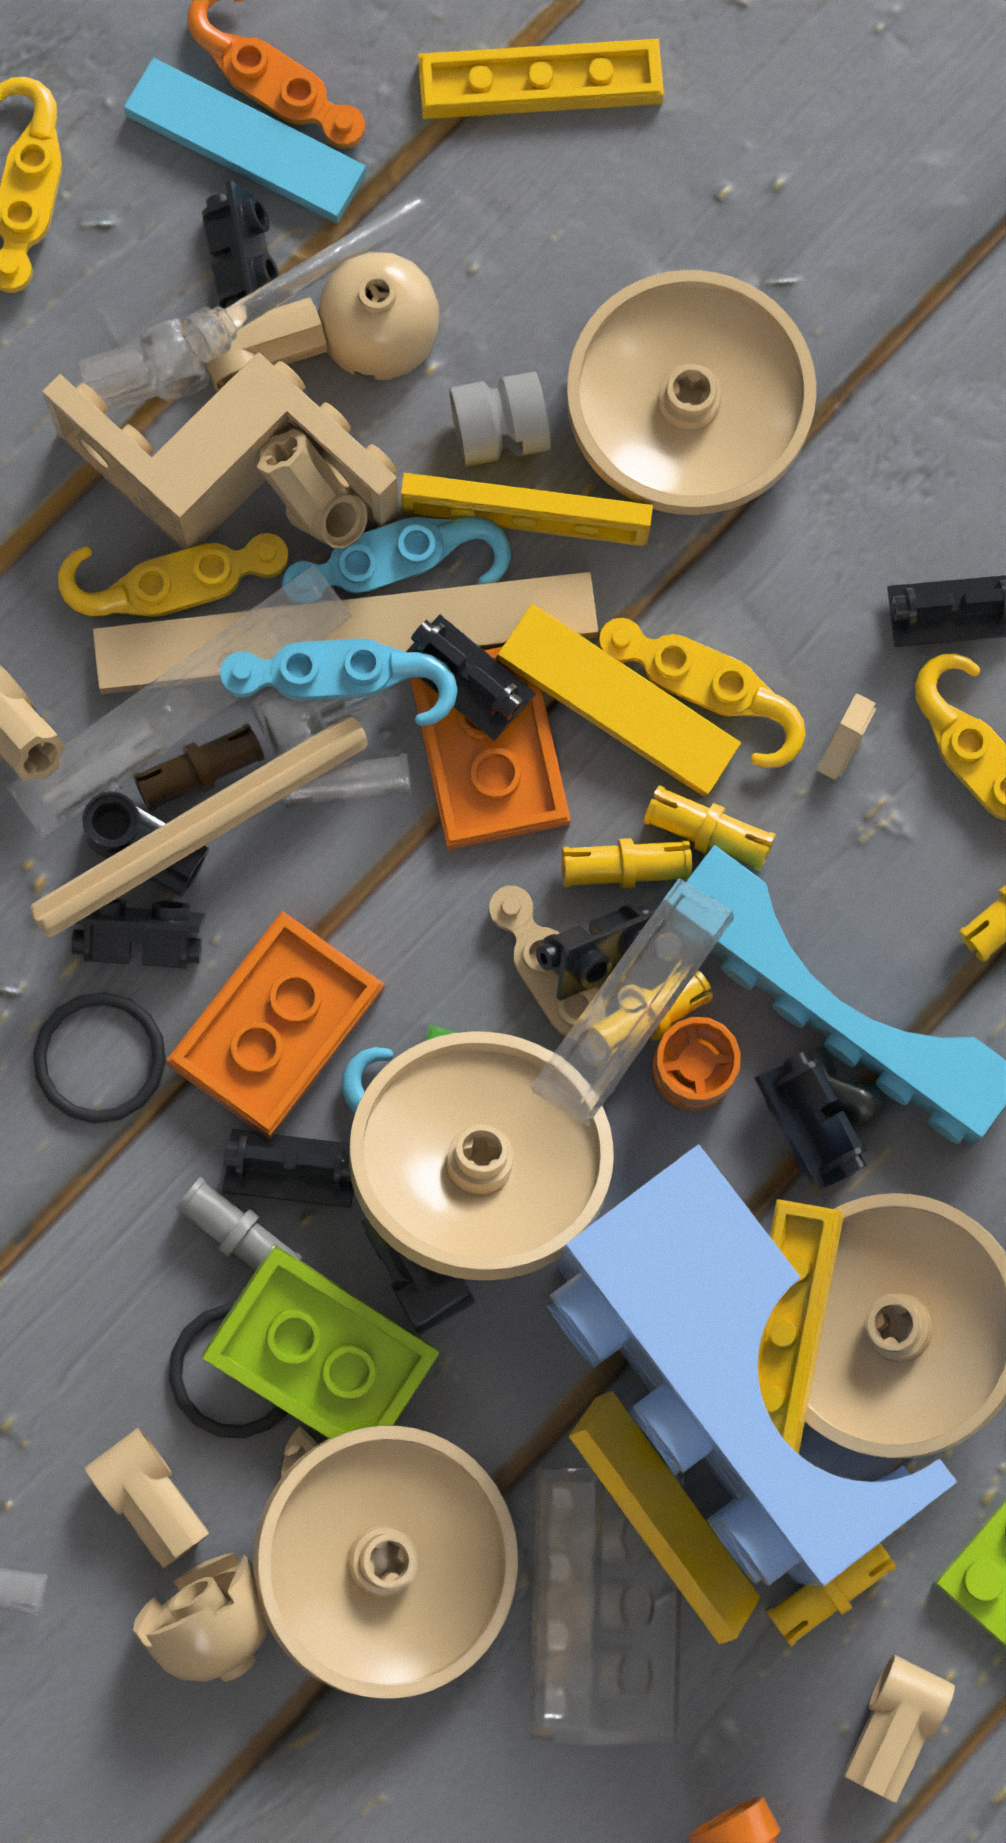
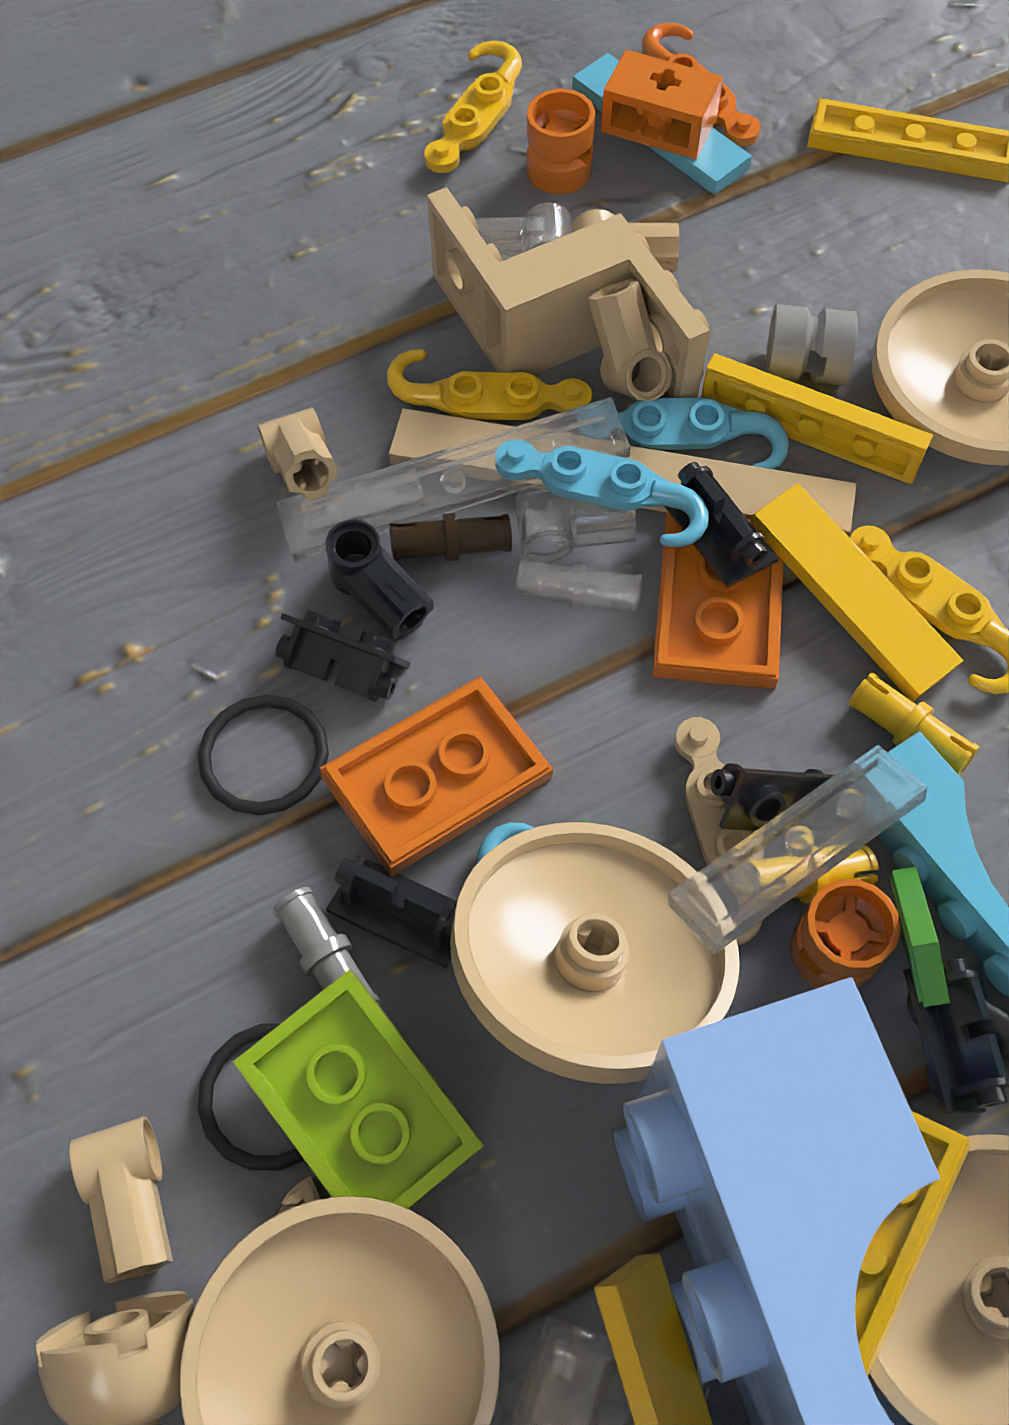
camera: 25 degrees right, 15 degrees down
tan axle [30,716,368,937] -> none
clear piece [180,196,428,364] -> none
black hinge [202,180,280,315] -> none
tan cylinder [318,252,439,380] -> none
black piece [361,1218,476,1335] -> none
yellow pin [561,838,692,889] -> none
none -> orange wheel [526,88,595,195]
none -> orange brick [601,49,723,160]
none -> bright green tile [889,866,950,1007]

